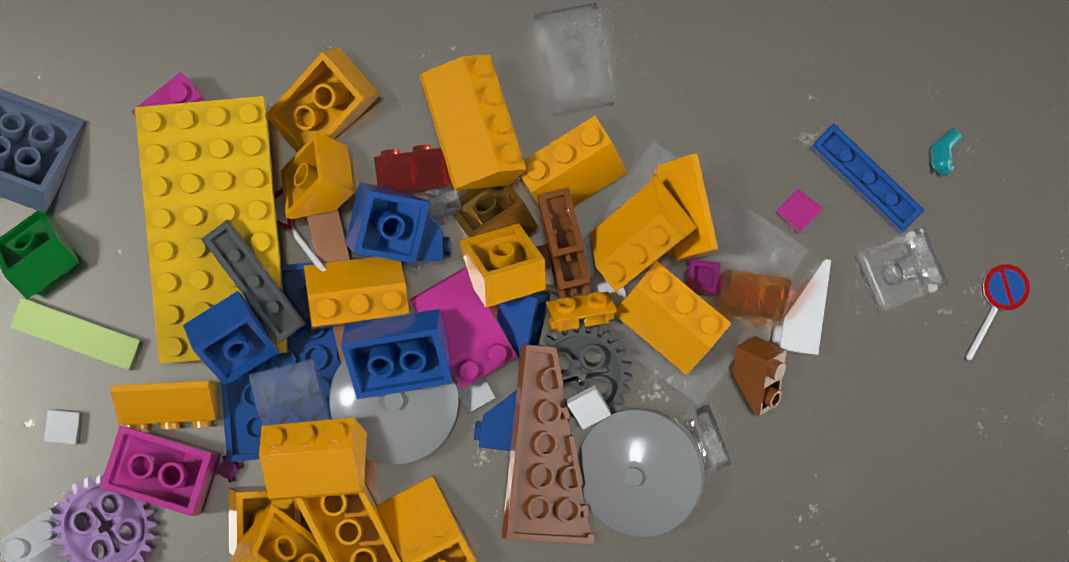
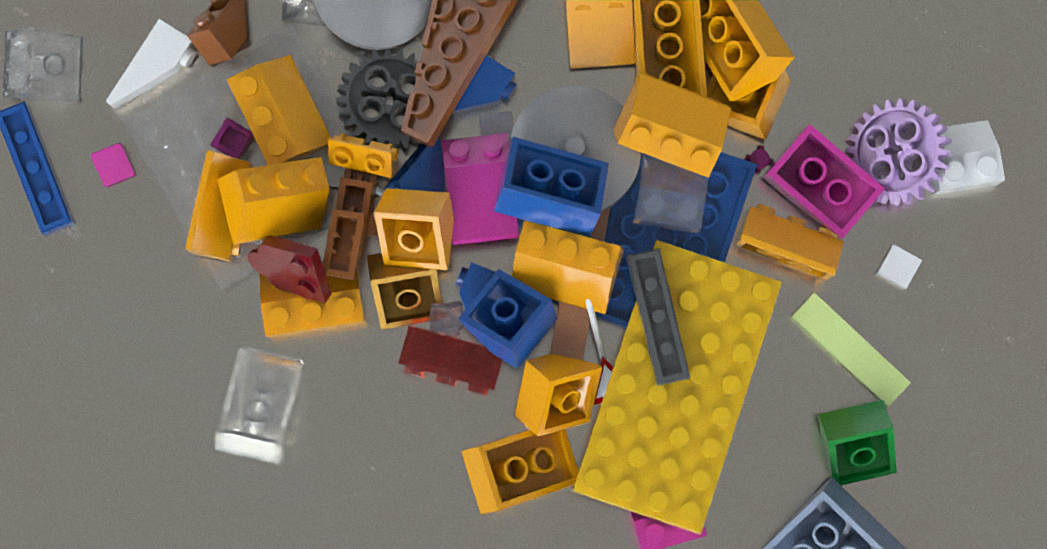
camera: 155 degrees left, 0 degrees up
blue slope [183,291,279,386] -> none
light orange slope [419,55,526,191] -> none
white tile [567,385,611,429] -> none
clear orange slope [715,269,792,327] -> none
none -> dark red plate [248,236,332,303]

